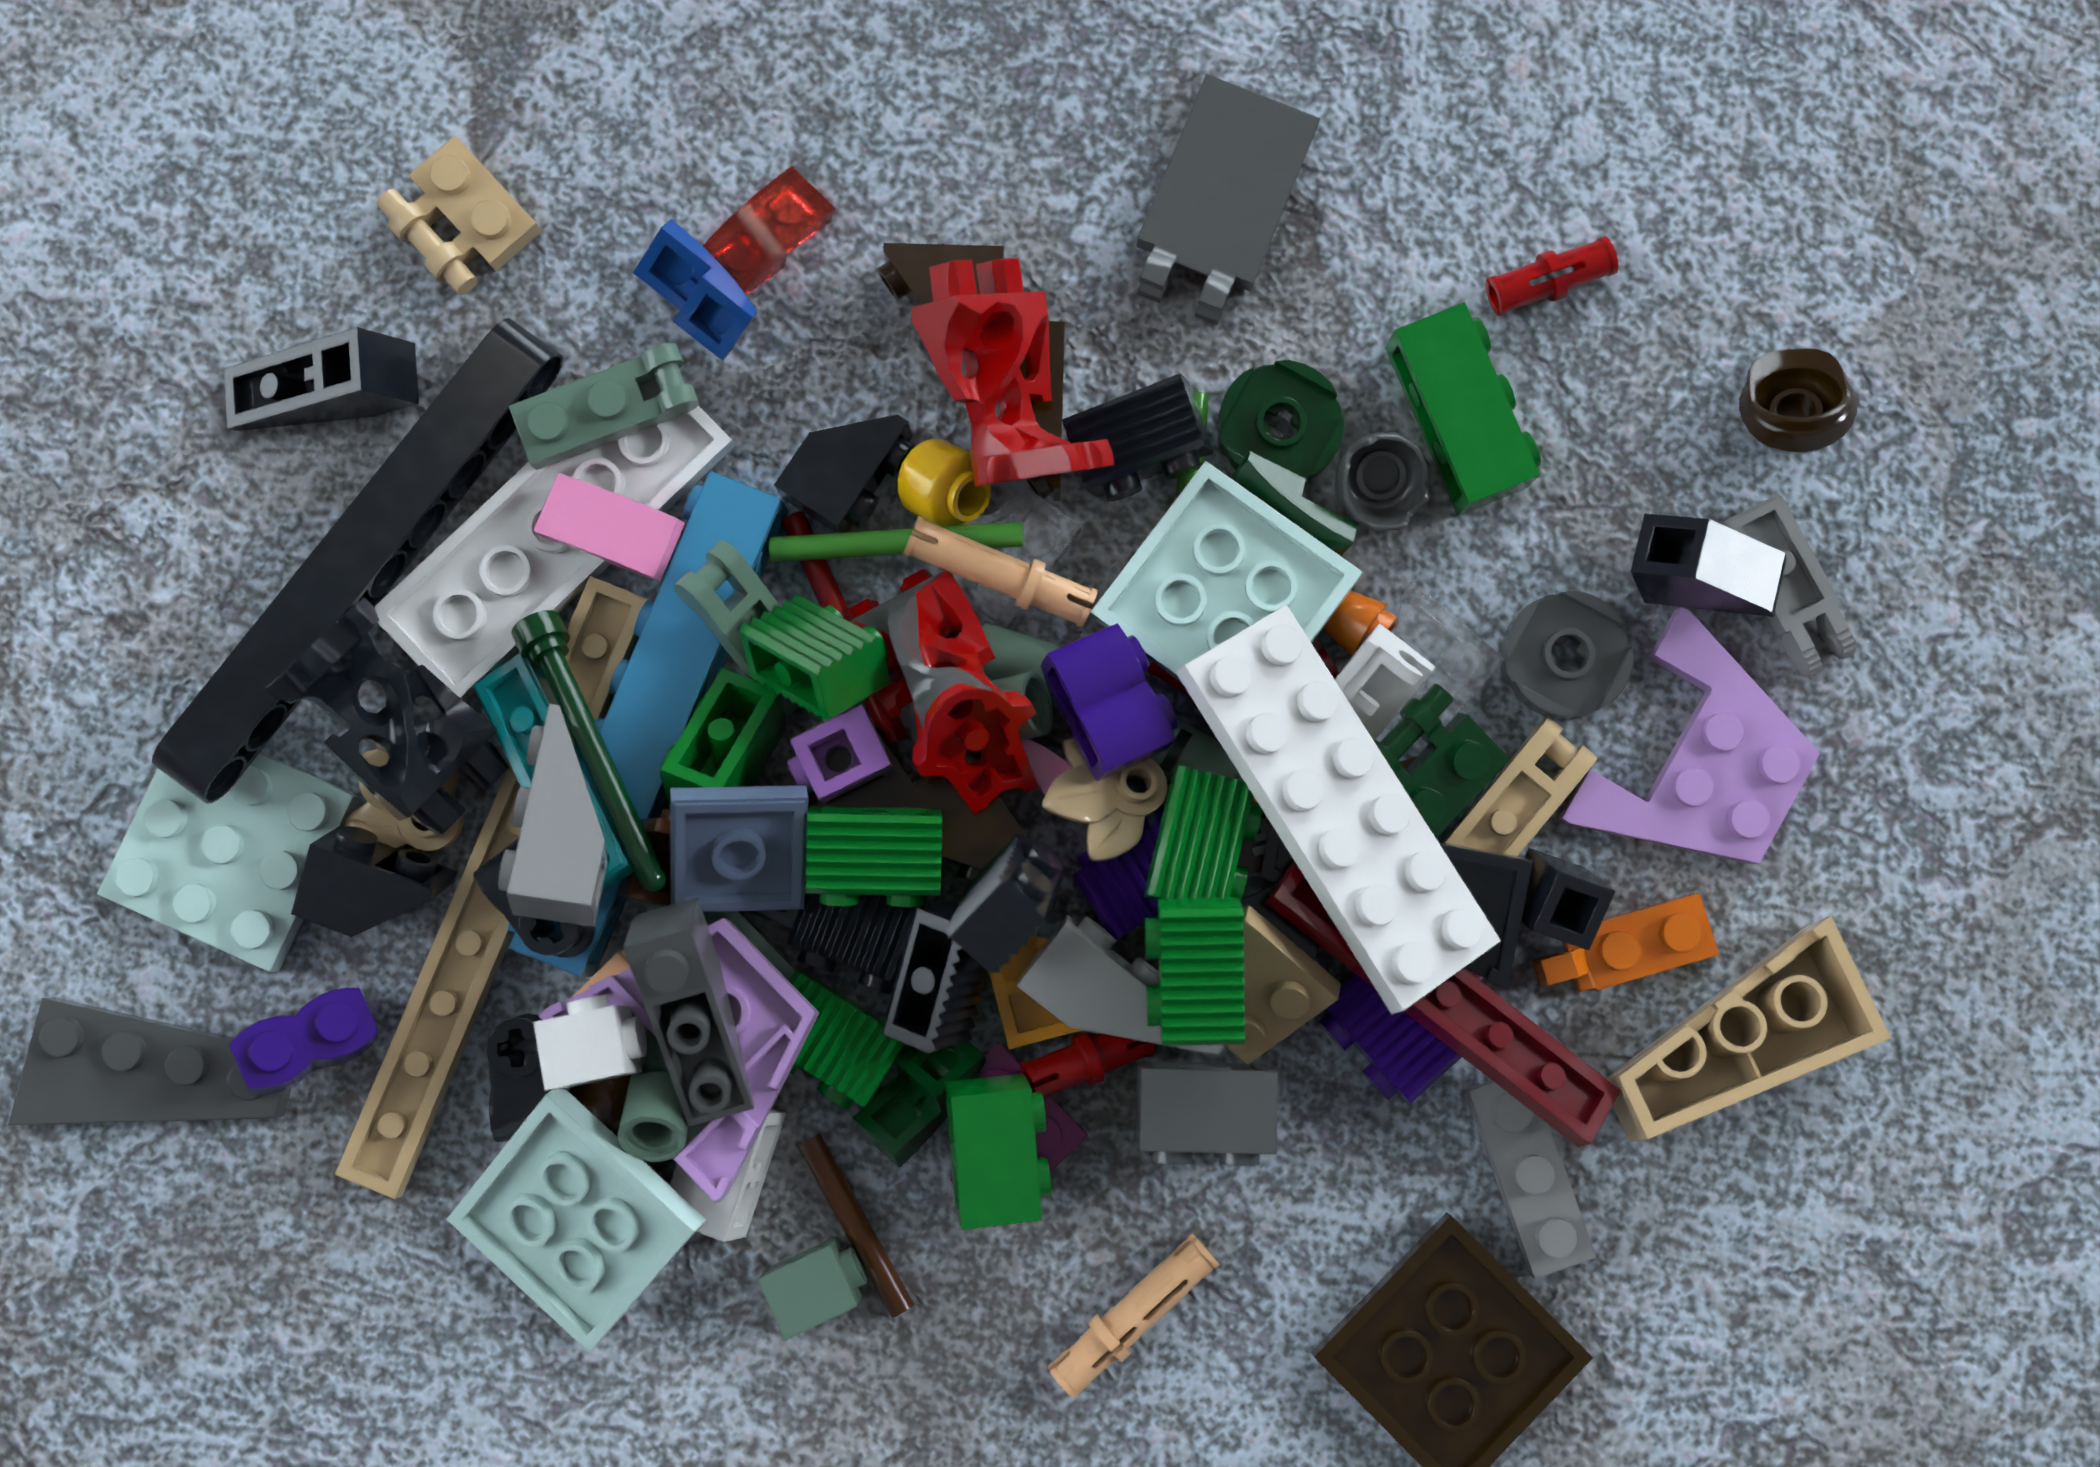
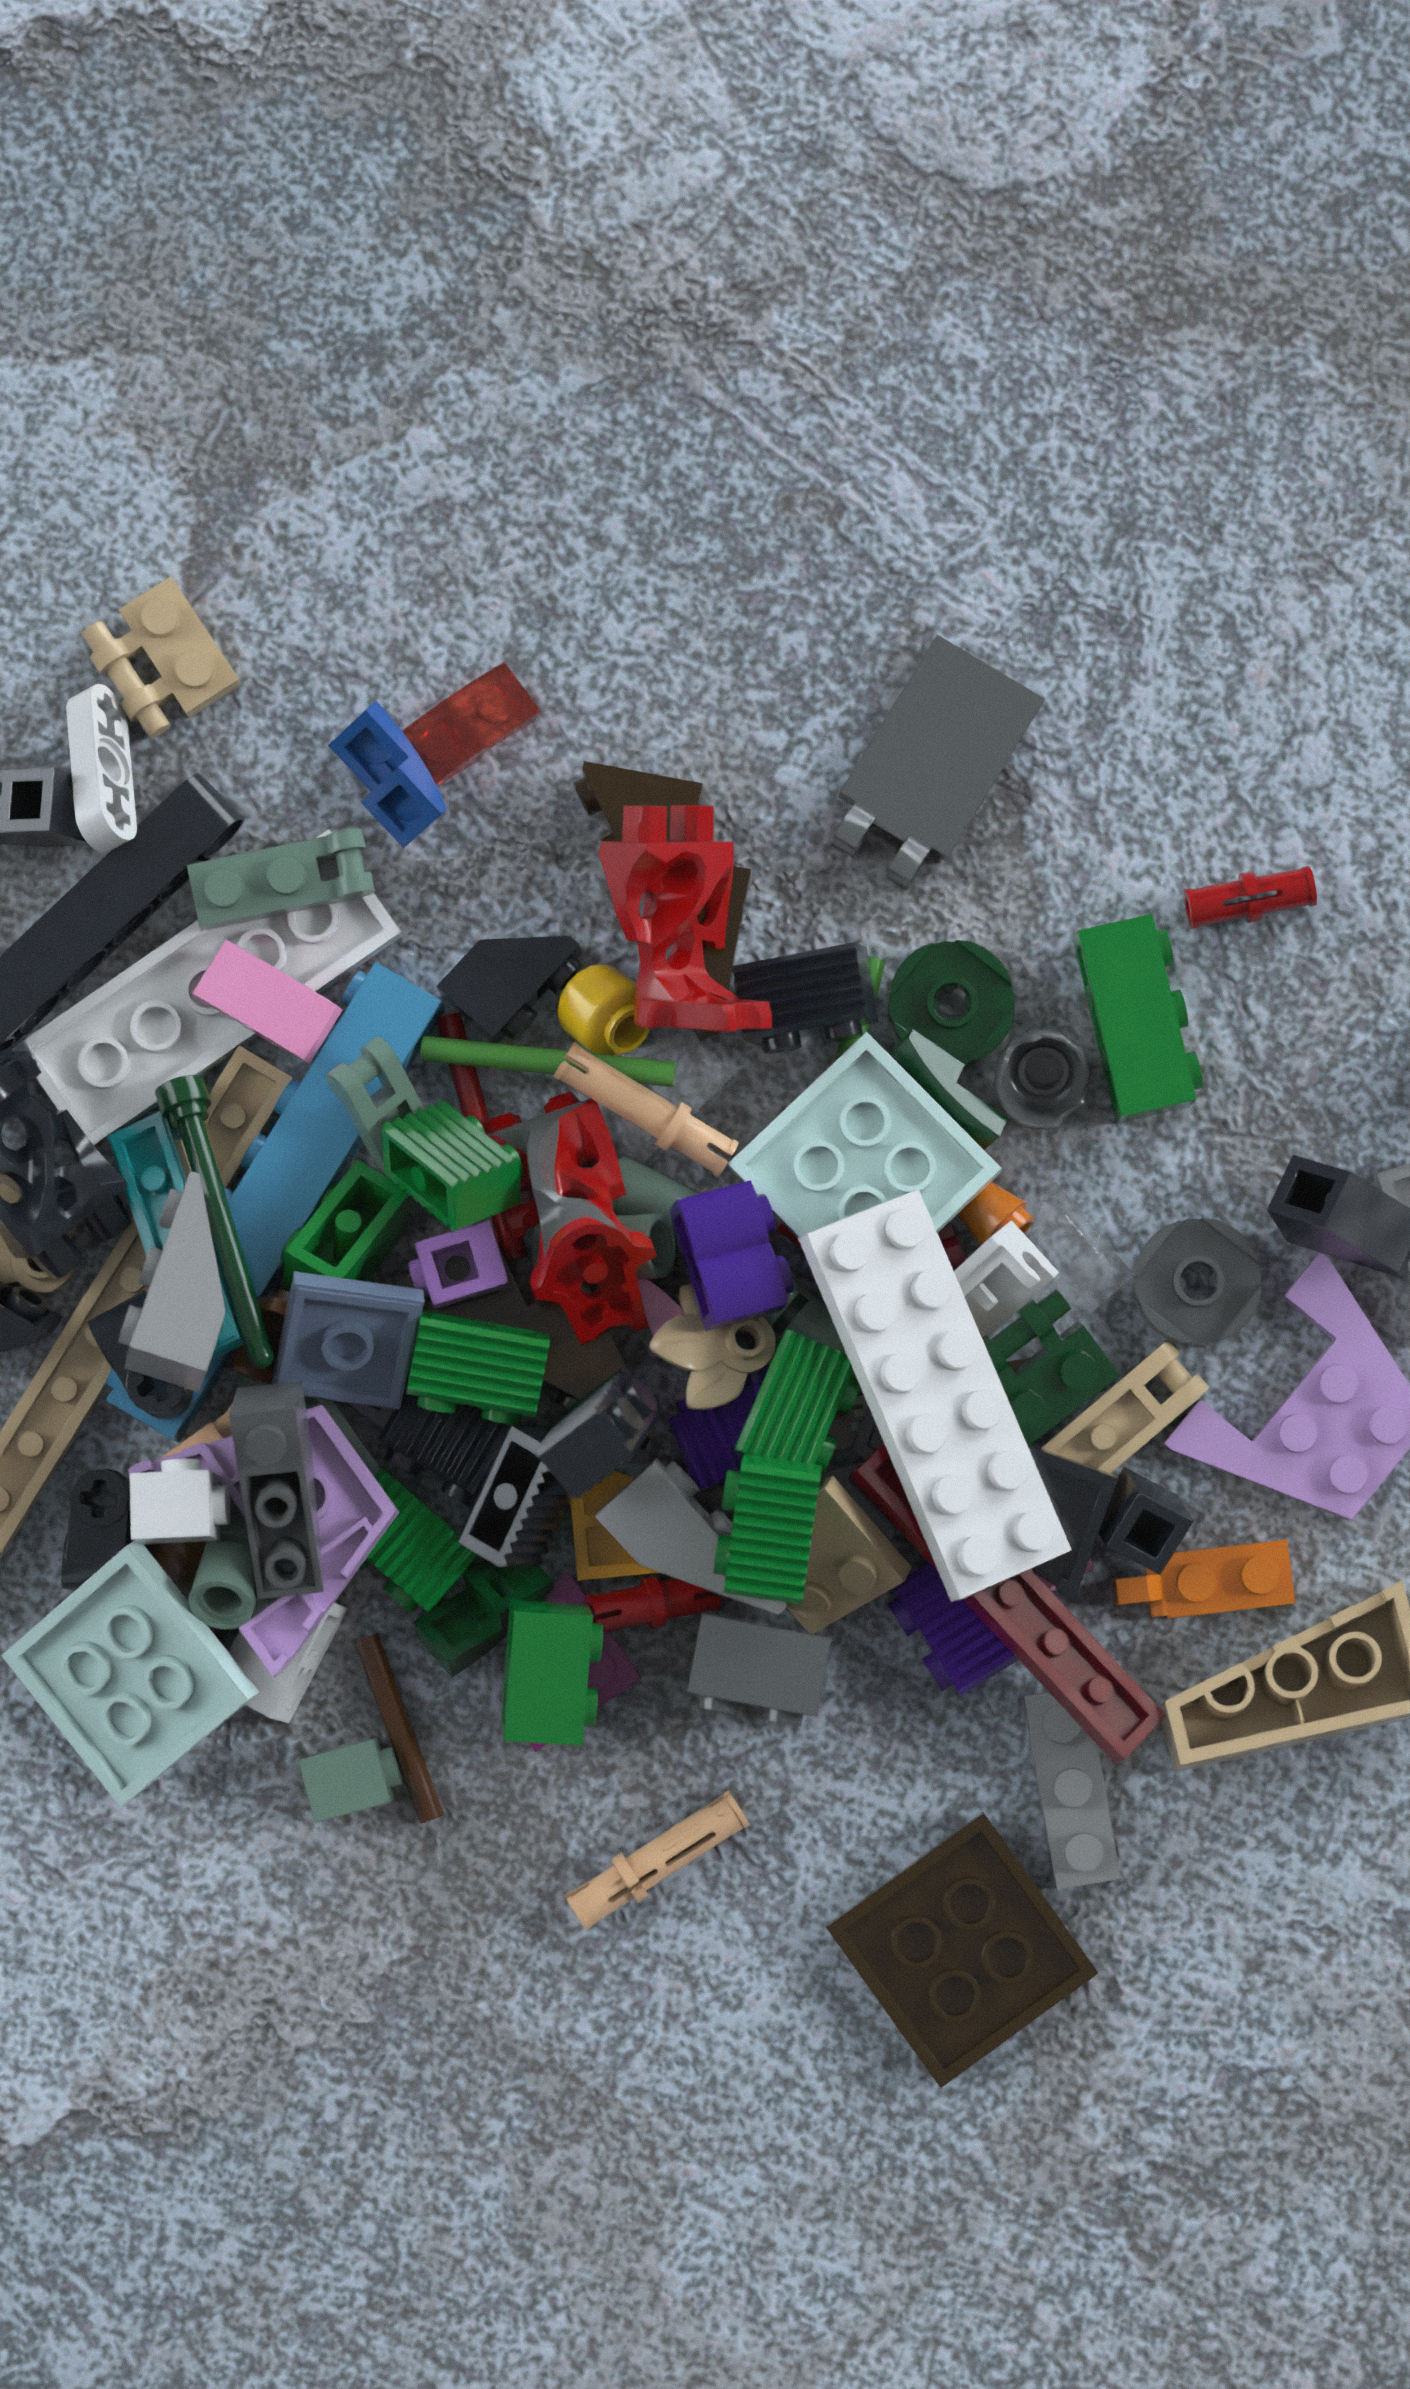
camera: 10 degrees right, 0 degrees up
none -> white beam [66,684,137,853]

